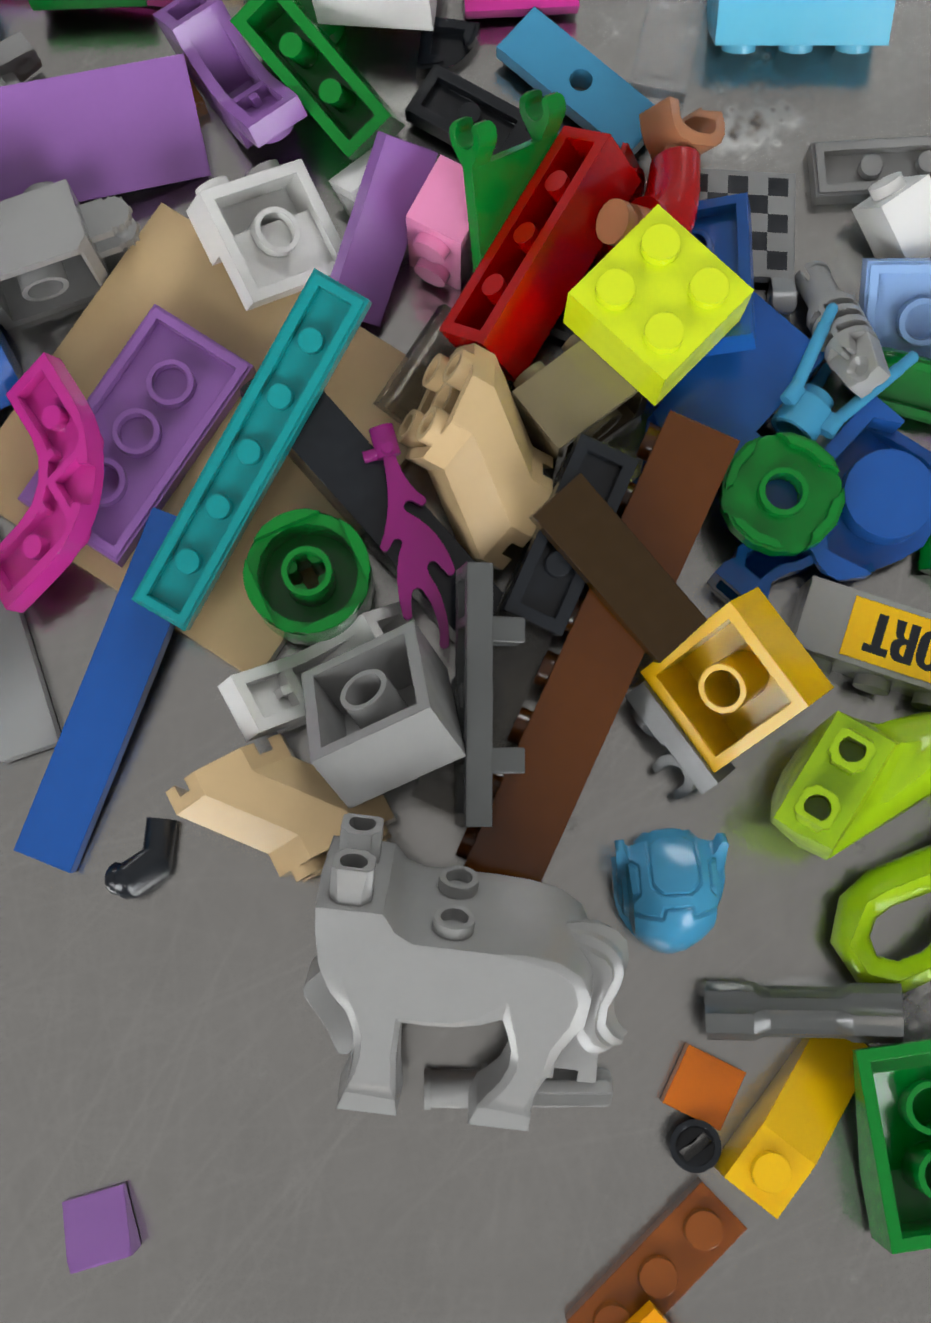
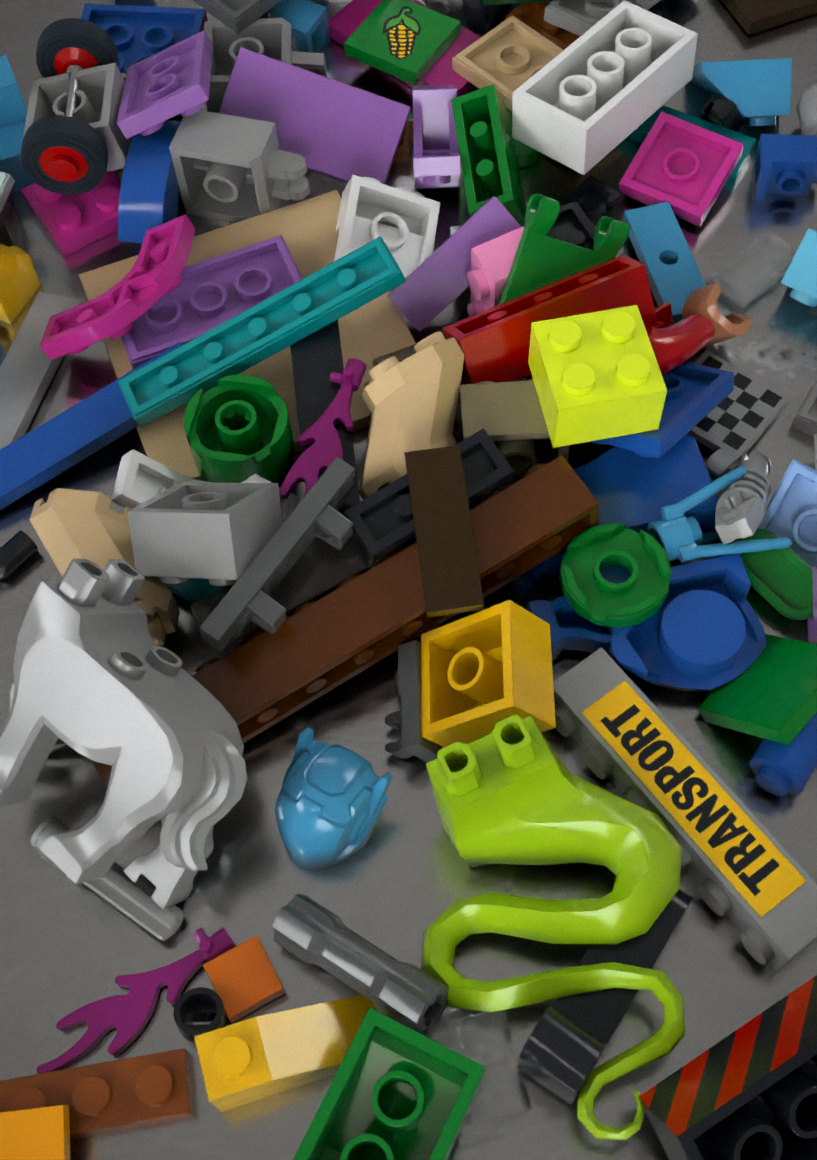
camera: 40 degrees right, 20 degrees down
none -> magenta piece [36,927,236,1074]

